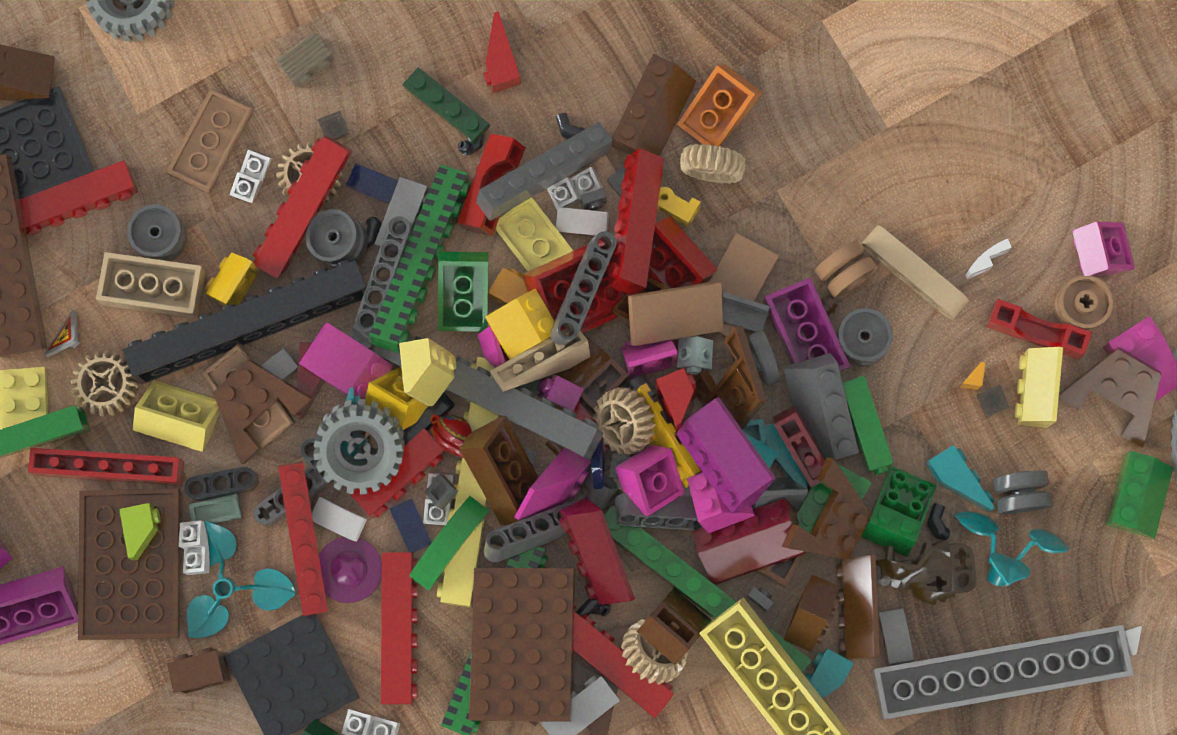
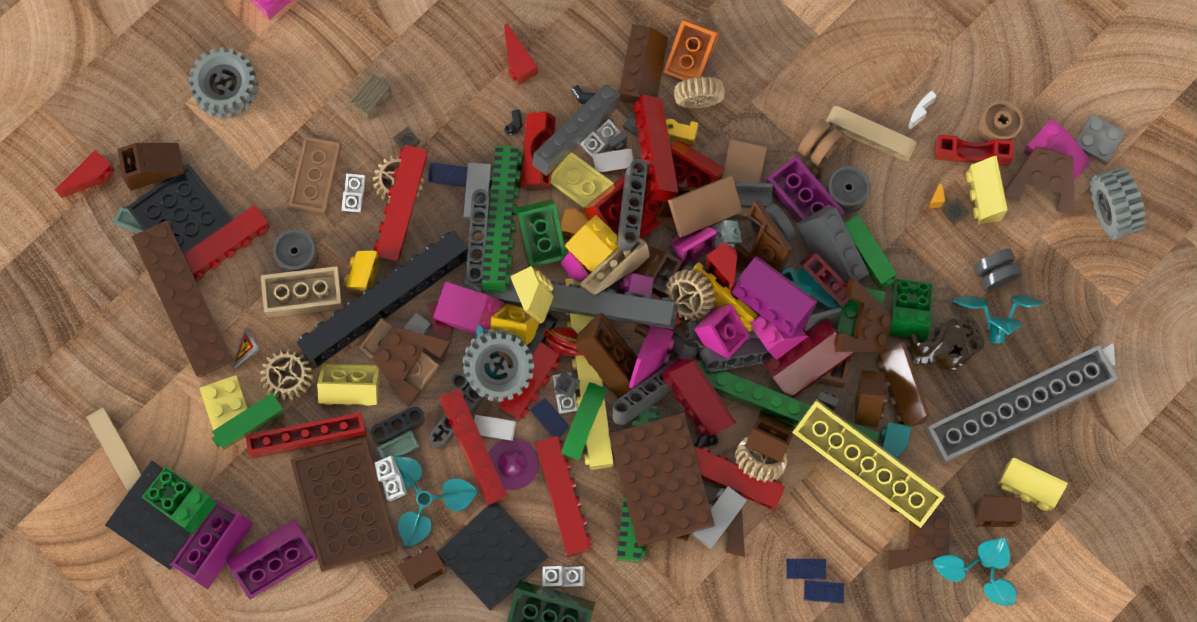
camera: 20 degrees left, 5 degrees down
lime slope [120,503,161,560] -> none
dark grey wheel [306,209,368,268] -> none
black arm [366,217,382,248] -> none
dark green plate [402,67,490,144] -> none
clear blue tile [591,441,605,489] -> none
light grey slope [878,608,914,666] -> none
teal slope [926,445,995,512] -> none
black arm [927,503,950,541] -> none
dark pink slope [1072,222,1135,277] -> none
green slope [1106,451,1173,539] -> none

